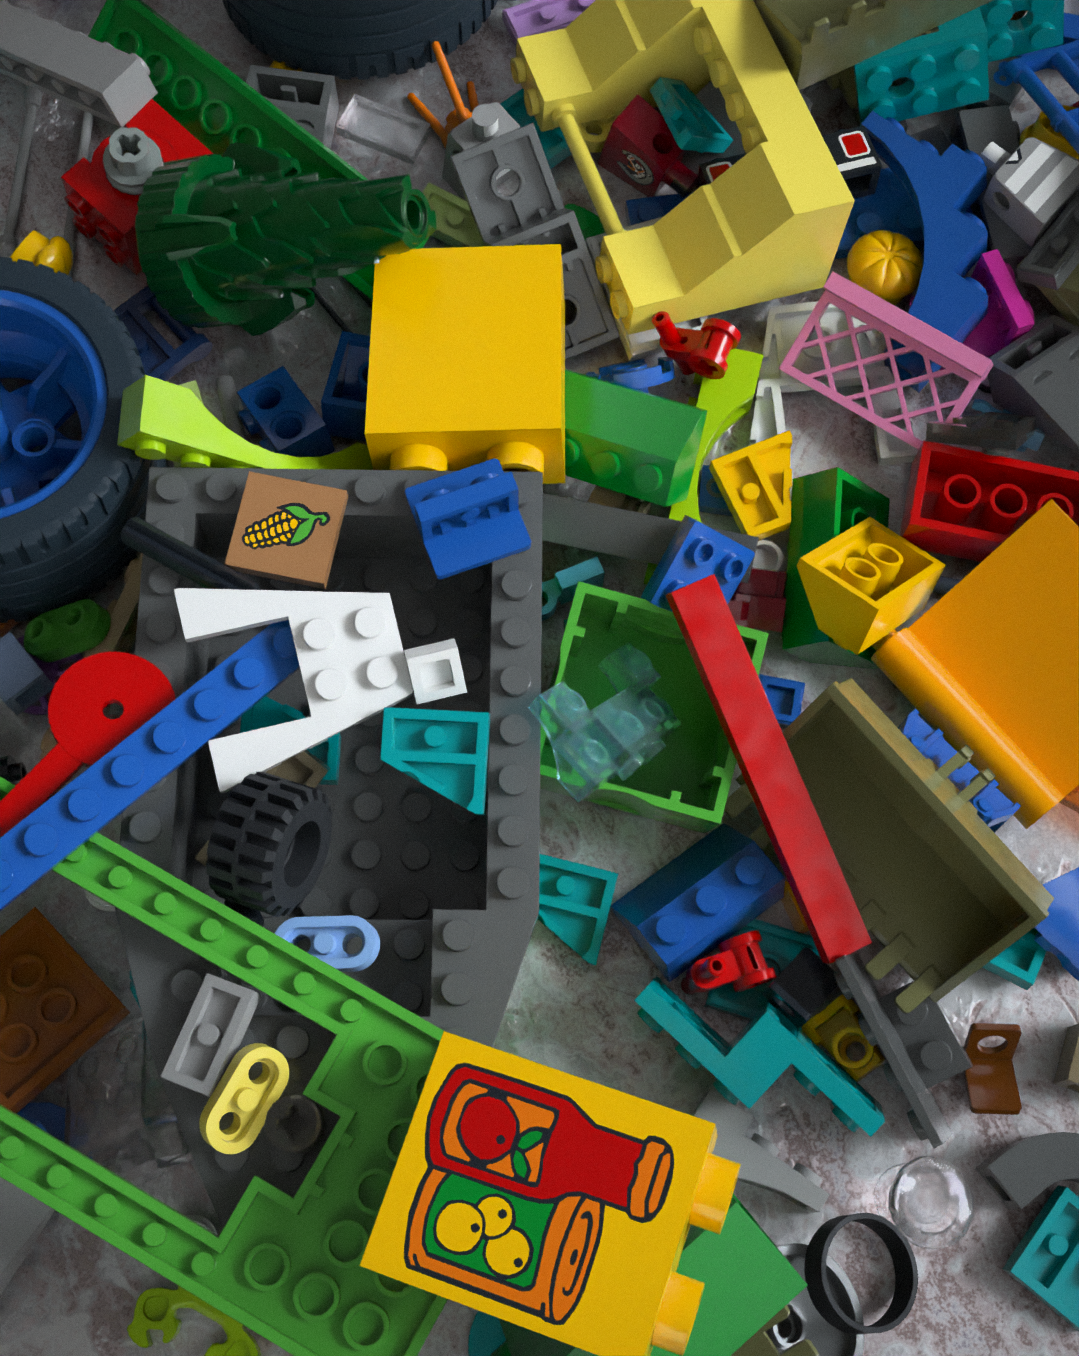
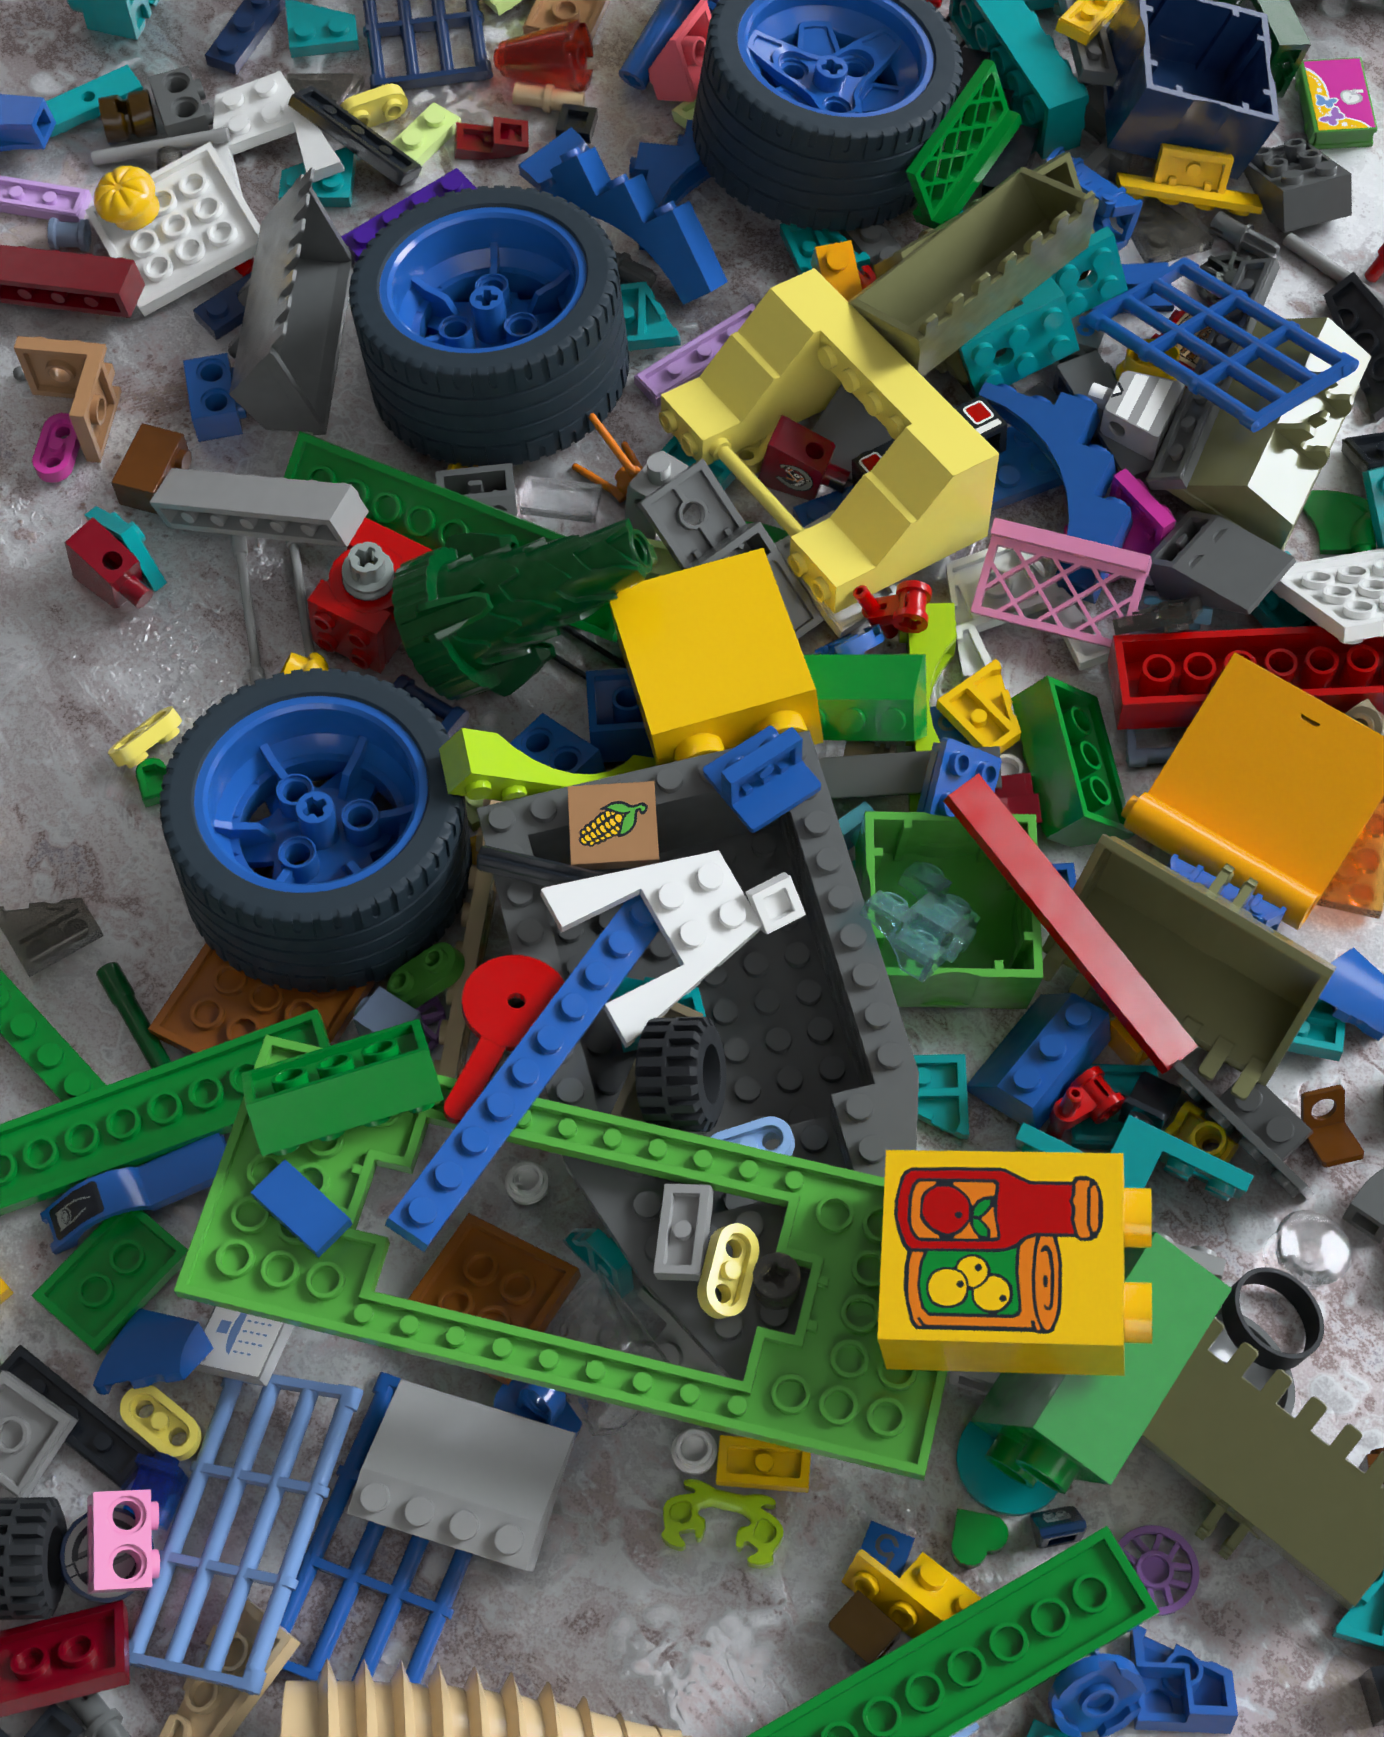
camera: 10 degrees left, 10 degrees down
teal wing [380,707,490,815] -> none
teal wing [650,77,734,153] -> none
yellow slope [797,517,946,655] -> none
yellow piece [847,230,924,306] -> none

